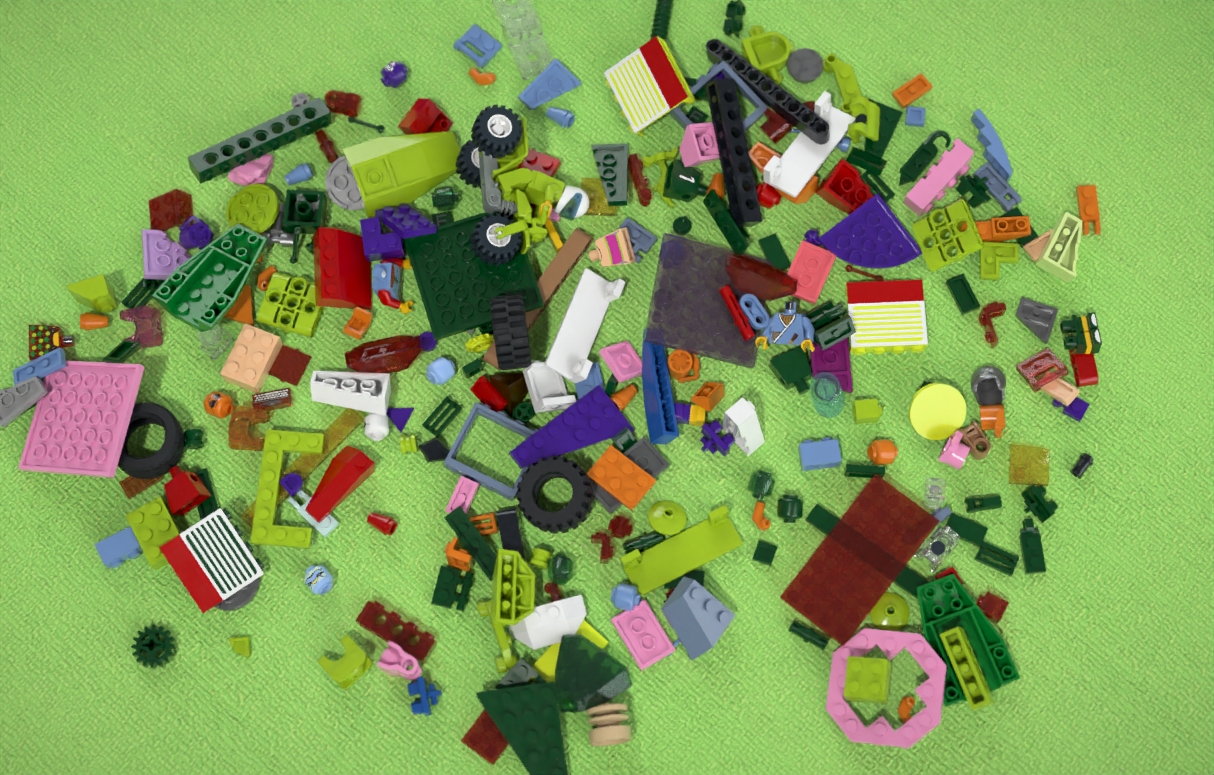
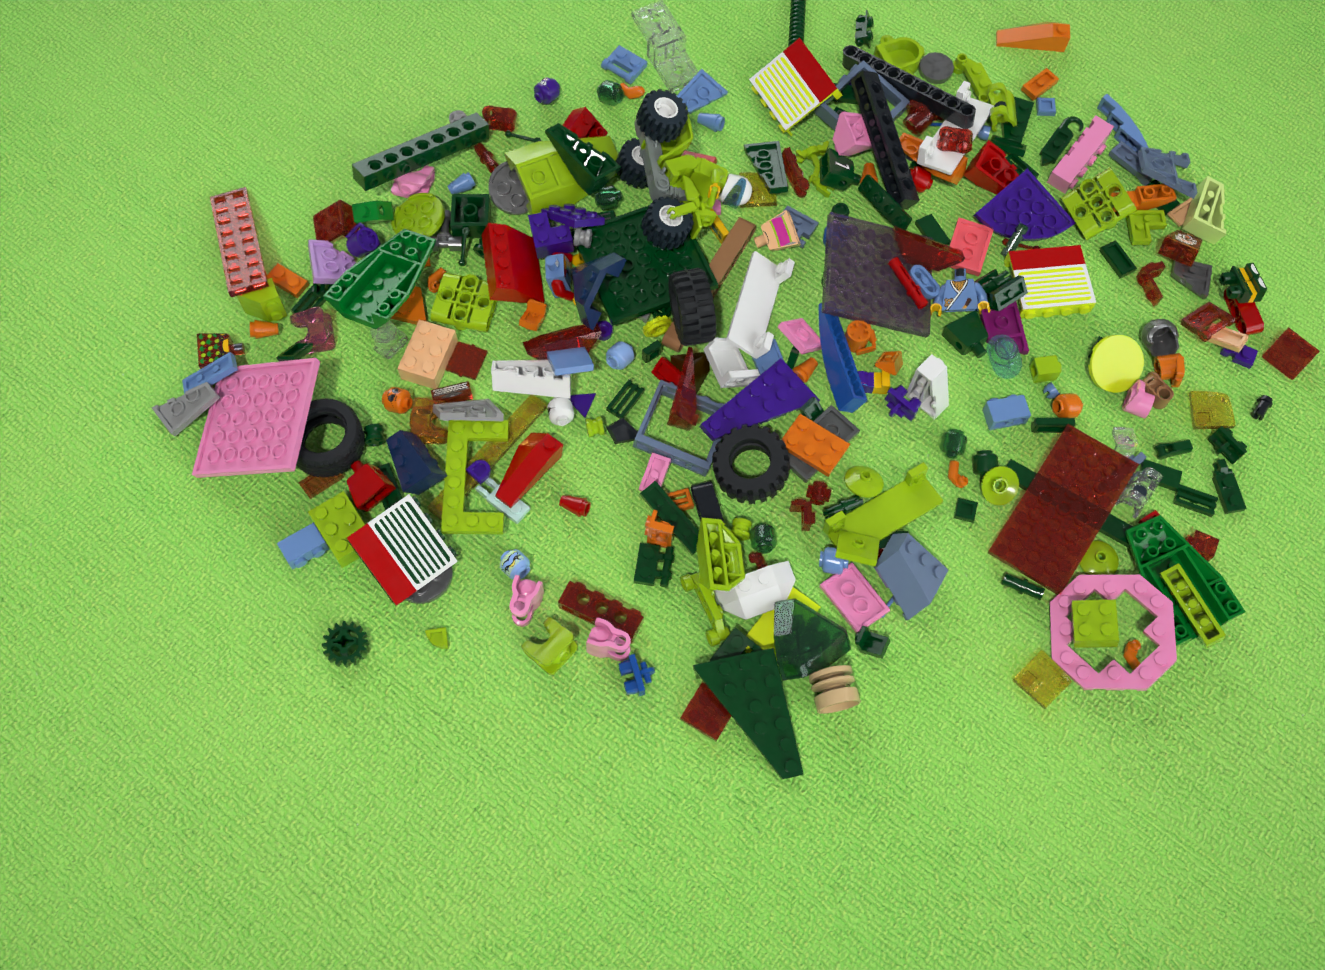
camera: 10 degrees left, 5 degrees down
dark green wheel [512,403,534,423] -> none
dark purple plate [803,228,823,246] -> none
dark green hips [956,175,991,208] -> none
orange hinge [1076,185,1101,235] -> none
none -> clear red plate [210,187,269,297]
none -> orange plate [266,263,309,298]
none -> green torso [352,201,395,225]
none -> dark blue wedge [386,430,448,495]
none -> light grey wing [433,399,504,421]
none -> bright pink piece [509,575,544,627]
none -> dark green wedge [545,123,621,196]
none -> medium blue tile [547,347,594,376]
none -> dark blue wedge [570,253,626,330]
none -> light grey wheel [574,228,592,248]
none -> clear green head [597,80,624,106]
none -> clear red wedge [667,347,699,431]
none -> lime plate [835,530,880,566]
none -> dark green bracket [855,626,891,659]
none -> clear red piece [936,126,973,154]
none -> lime dish [981,466,1019,505]
none -> orange wedge [996,22,1070,52]
none -> dark green axle [1001,223,1028,257]
none -> clear yellow plate [1012,650,1072,709]
none -> medium blue hinge [1043,382,1060,399]
none -> sand blue wing [1138,147,1198,199]
none -> clear red torso [1158,230,1202,267]
none -> clear red bracket [1262,327,1320,380]

